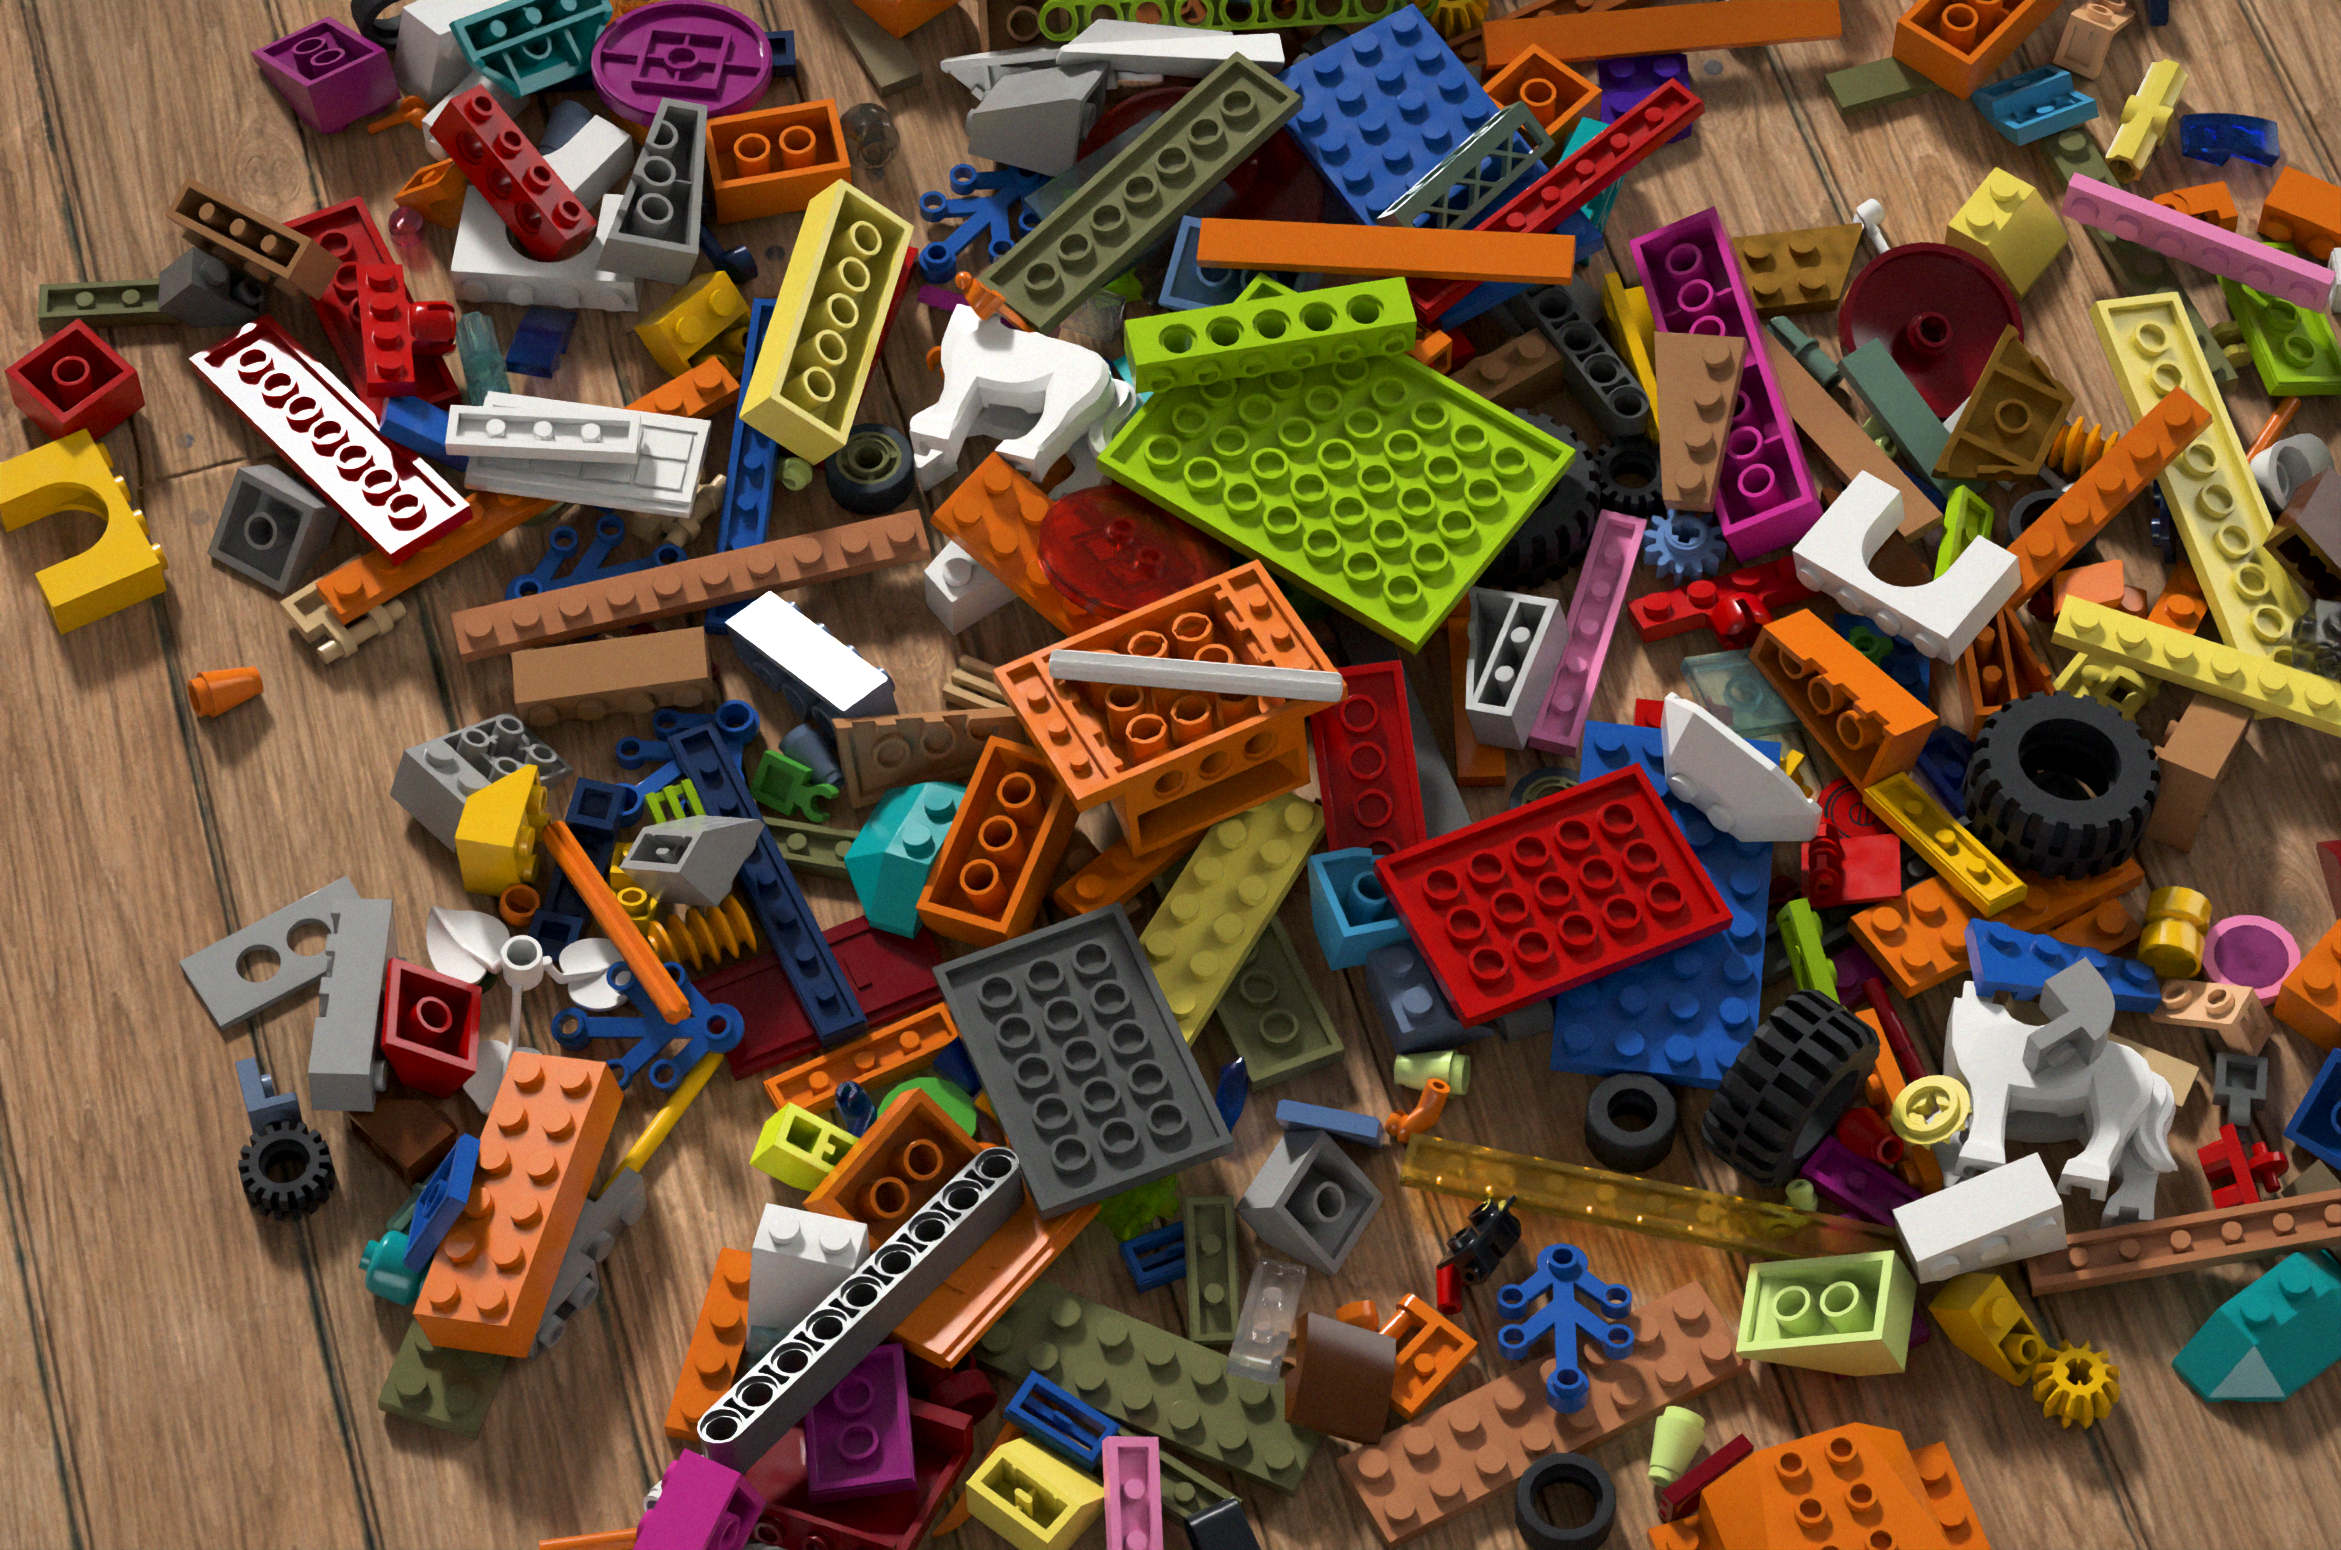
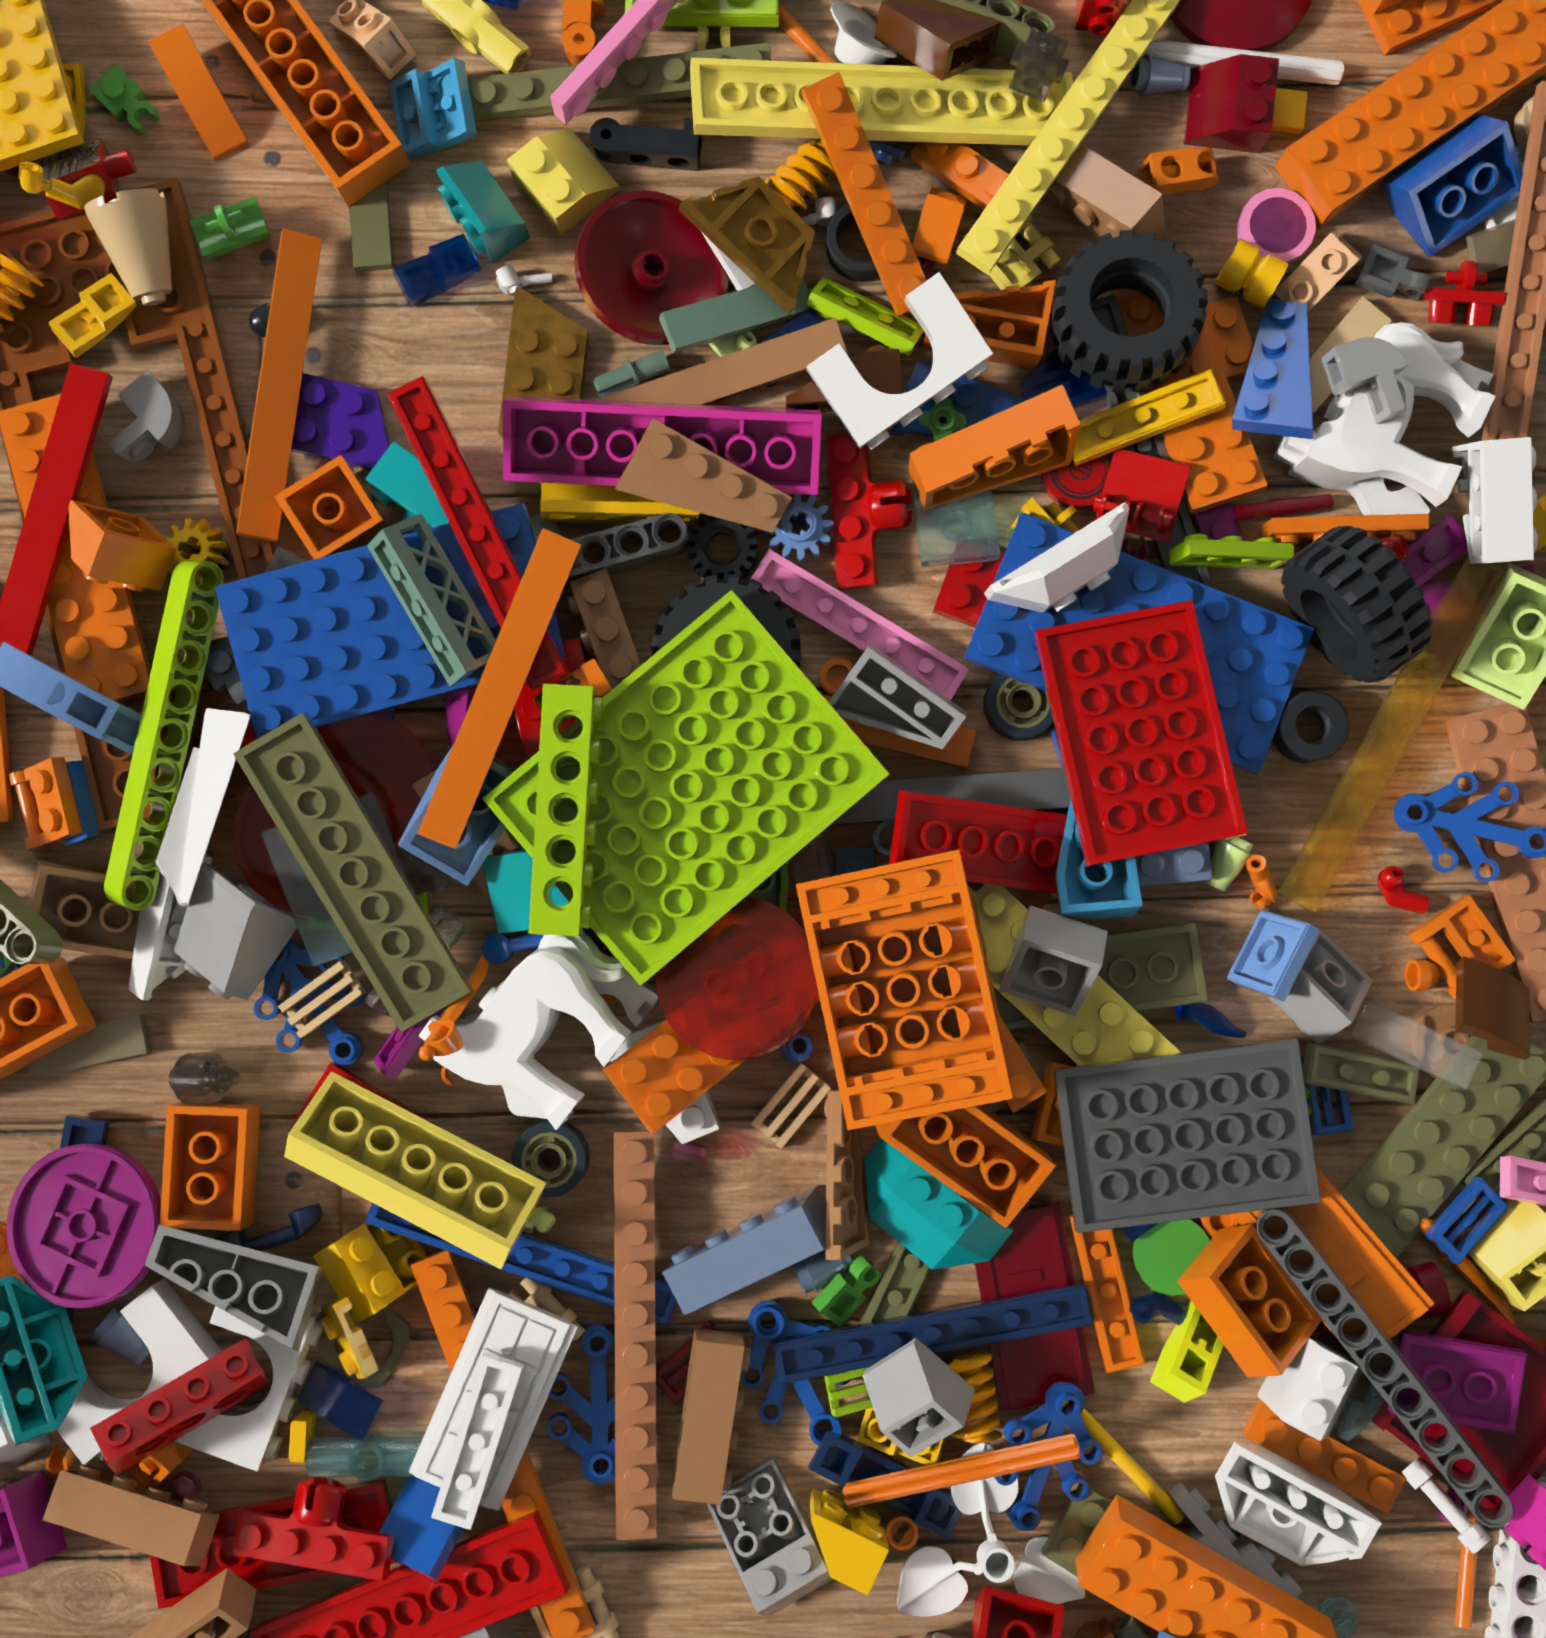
camera: 75 degrees left, 30 degrees up
white axle [1048,649,1343,702] -> none
black hinge [1437,1194,1522,1286] -> none
light yellow gear [1891,1075,1973,1150] -> none
none -> medium nougat brick [42,1464,220,1566]
none -> tan tile [278,960,367,1039]
none -> yellow tile [289,1410,317,1463]
none -> olive piece [318,1307,411,1389]
none -> yellow wing [320,1297,379,1379]
none -> clear blue slope [393,234,481,307]
none -> teal slope [436,161,530,263]
none -> black leg [589,117,703,171]
none -> clear pink tile [669,1138,710,1165]
none -> light grey slope [999,905,1108,1017]
none -> orange leg [1138,147,1219,196]
none -> white wedge [1215,1441,1382,1566]
none -> clear light blue plate [1318,1595,1359,1638]

